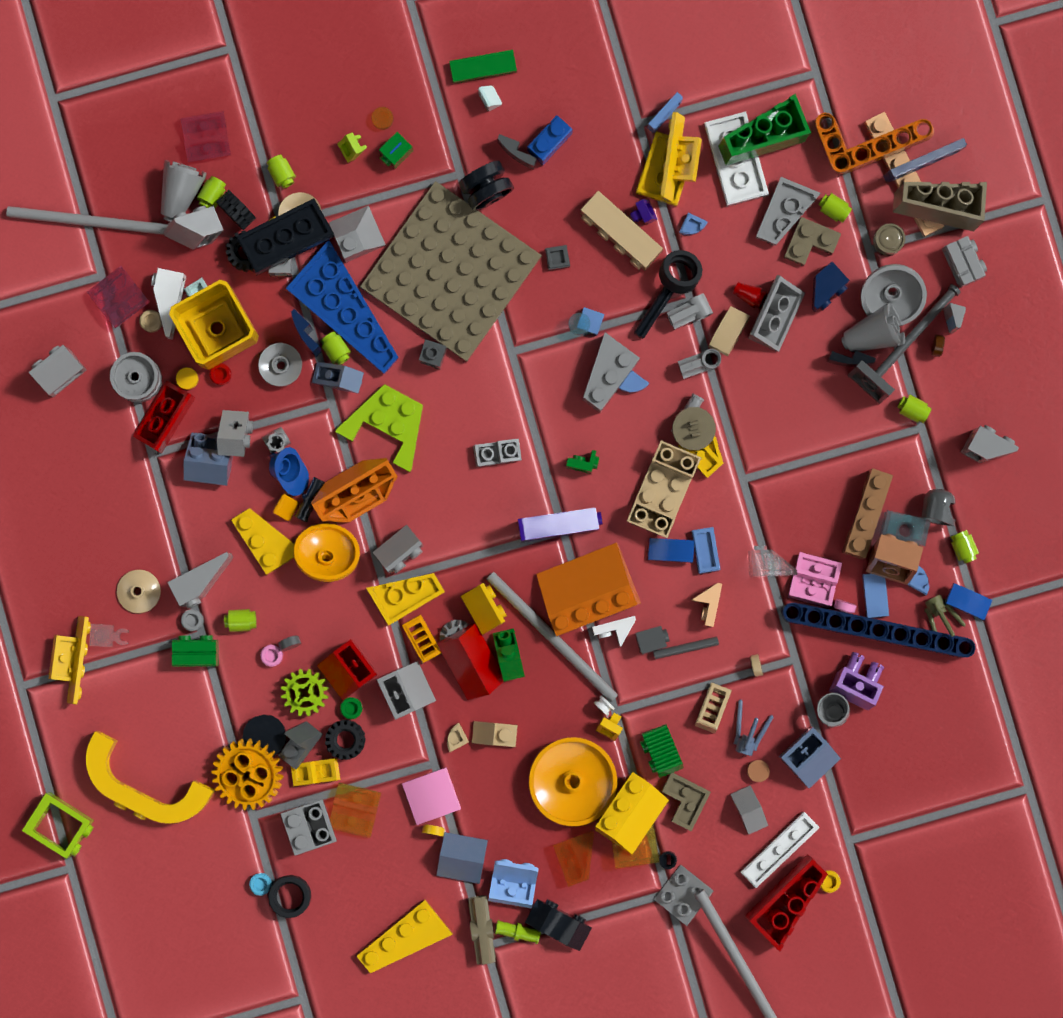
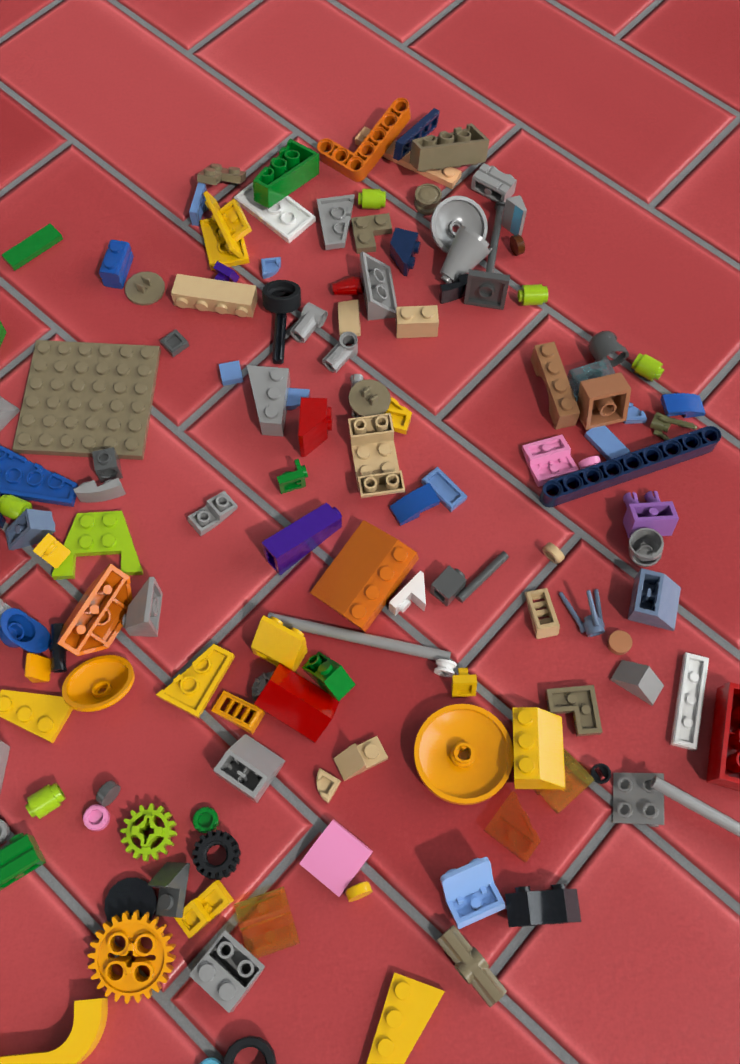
camera: 30 degrees left, 20 degrees down
red slope [317,639,378,701] -> none
light grey slope [373,525,424,574] -> none
sand blue slope [436,832,488,884] -> none
black wheel [458,161,514,211] -> none
light aqua slope [478,86,502,111] -> none
lime pin [495,920,541,944] -> none
dark grey slope [498,134,537,170] -> none
clear light blue tile [568,313,590,335] -> none
green brick [640,724,684,778] -> none
light nougat slope [691,583,722,627] -> none
clear slope [748,546,797,577] -> none
light grey slope [960,425,1019,463] -> none
none -> yellow slope [33,533,71,569]
none -> light grey slope [73,478,126,503]
none -> light grey slope [122,577,163,637]
none -> dark tan piece [125,271,165,306]
none -> dark tan plate [197,163,246,185]
none -> red slope [298,397,332,457]
none -> tan brick [396,305,439,338]

